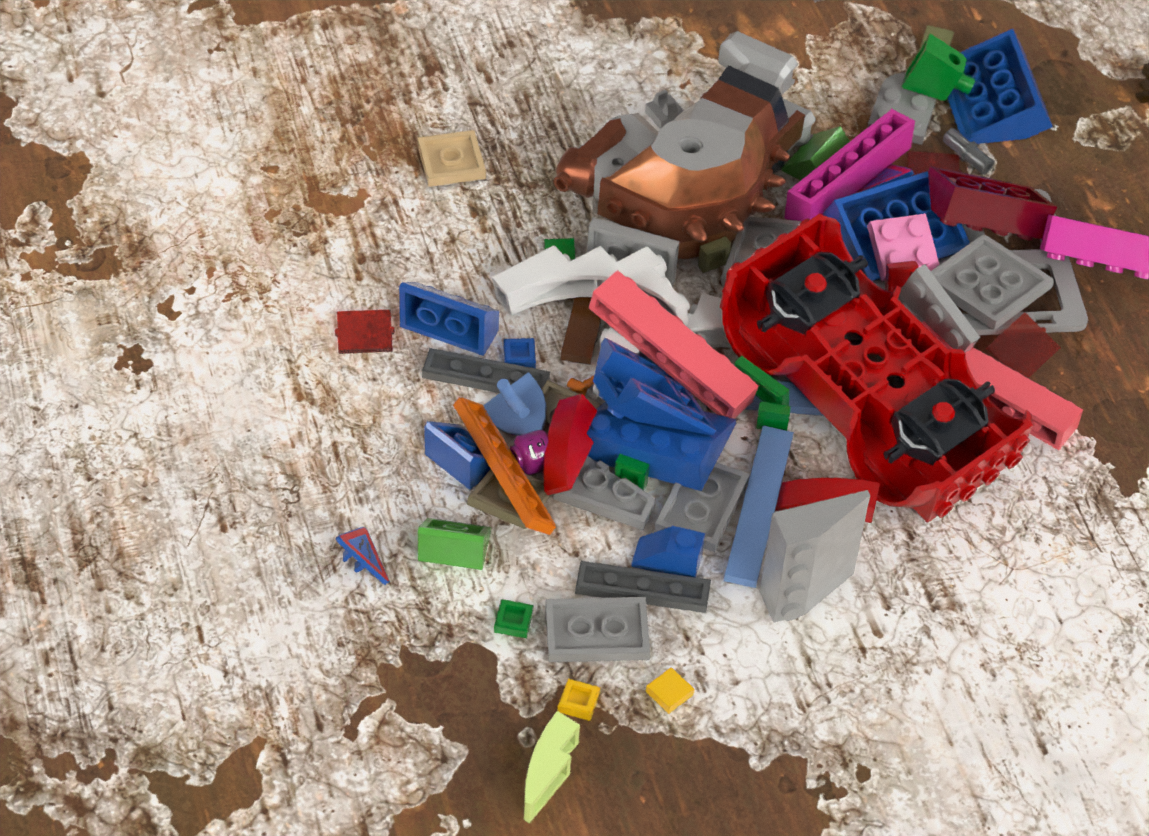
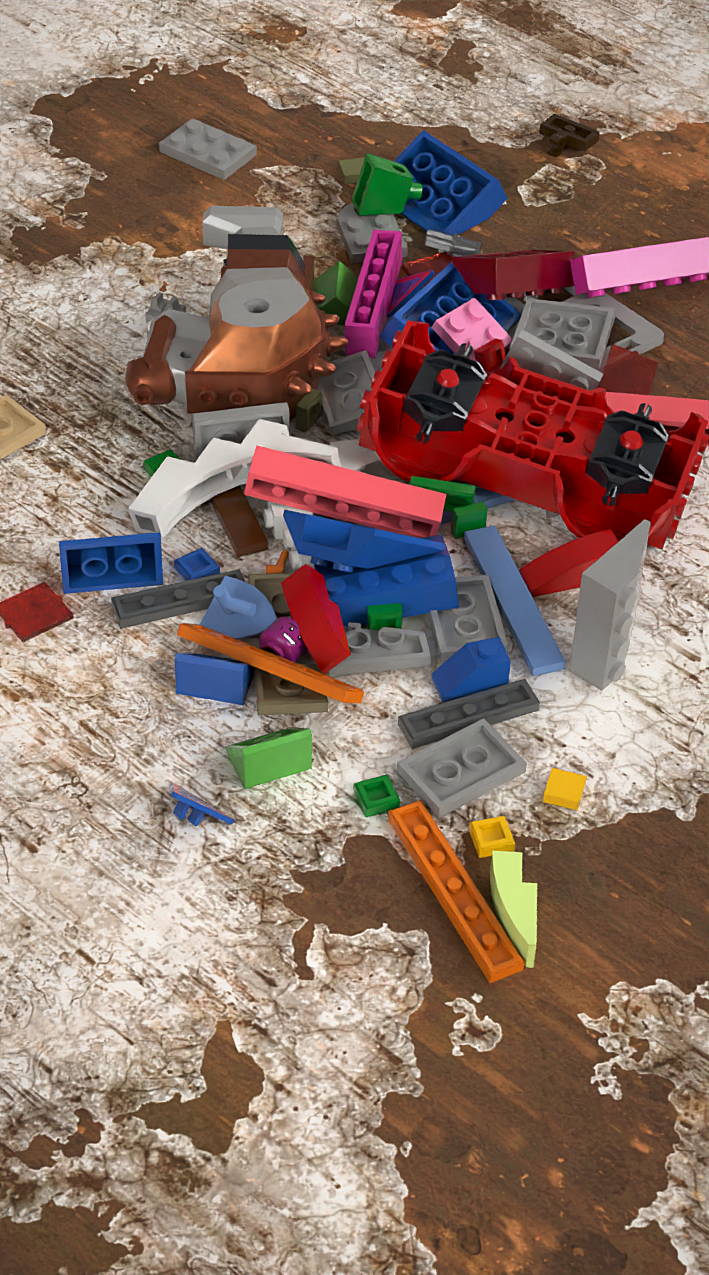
camera: 30 degrees left, 5 degrees down
none -> orange tile [388,800,525,983]

